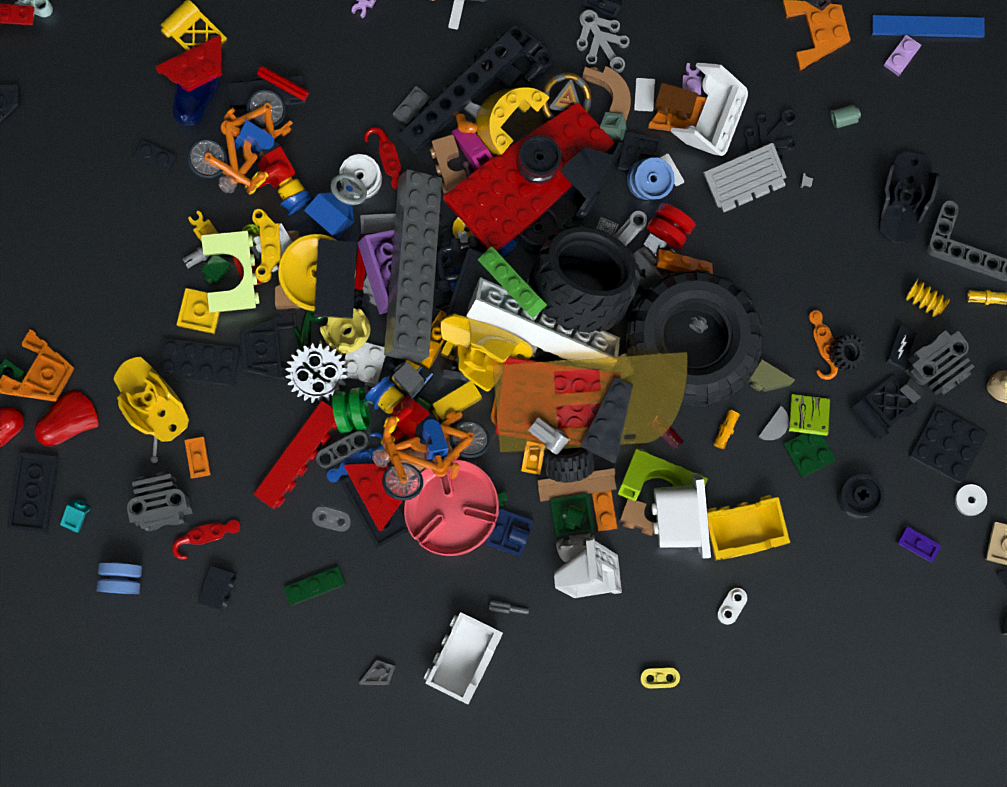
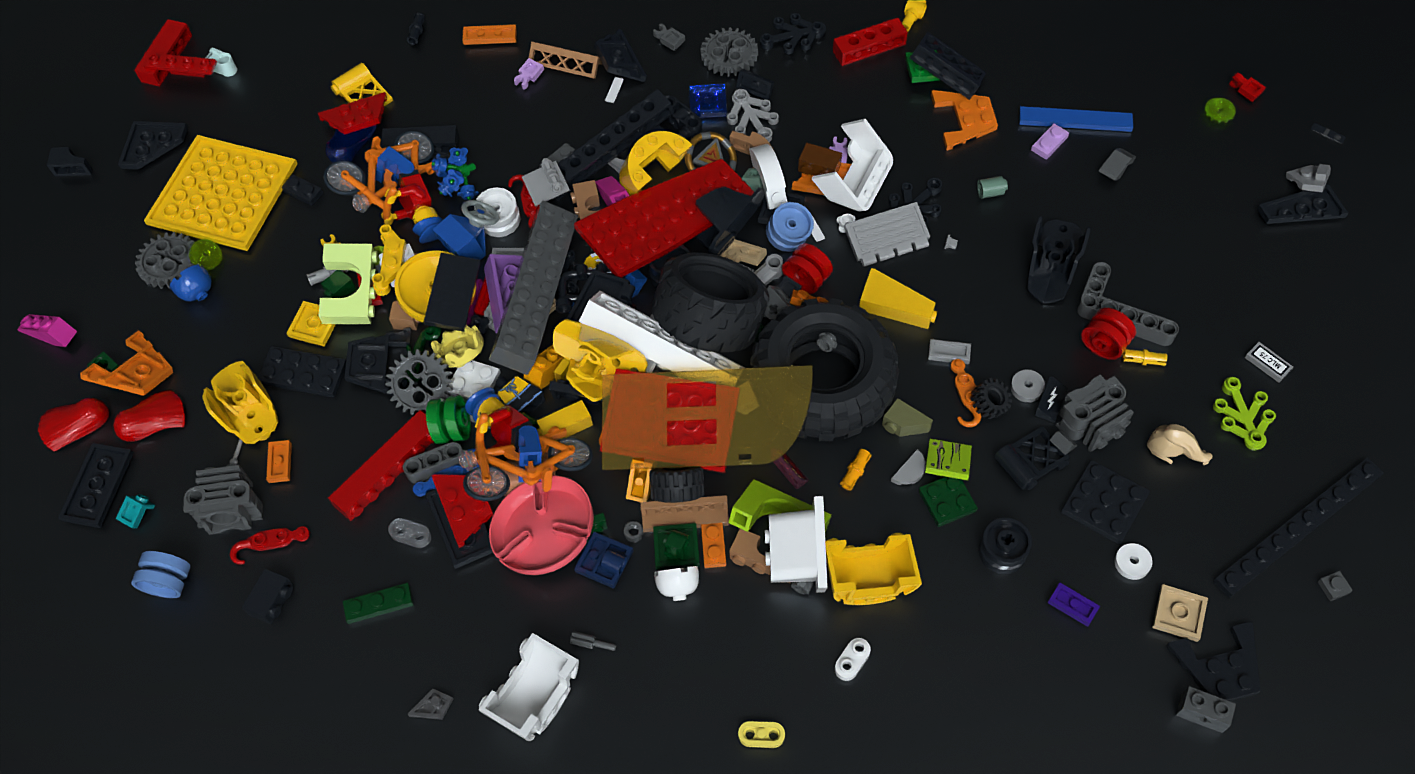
camera: 10 degrees right, 20 degrees down
red axle [257,66,309,101] -> none
dark grey brick [393,362,425,398] -> none
orange arm [456,114,478,133] -> none
bright green brick [478,246,547,318] -> none
black wheel [517,135,561,184] -> none
light grey piece [528,417,569,454] -> none
white windscreen [554,540,622,598] -> none
black wing [581,376,633,464] -> none
white sticker [635,78,655,111] -> none
yellow piece [906,279,950,317] -> none
none -> dark grey gear [135,232,201,289]
none -> yellow plate [144,135,298,251]
none -> blue cylinder [170,264,212,301]
none -> clear neon green piece [189,239,222,270]
none -> blue plant [432,148,479,200]
none -> light grey hinge [522,158,570,207]
none -> dark grey axle [624,521,644,543]
none -> clear blue plate [689,84,727,118]
none -> tan plate [721,240,767,266]
none -> white arch [749,144,788,209]
none -> white plate [837,214,856,233]
none -> yellow slope [859,268,938,329]
none -> light grey tile [928,339,971,364]
none -> light grey piece [1010,370,1045,402]
none -> red wheel [1081,308,1136,360]
none -> dark grey slope [1099,148,1136,181]

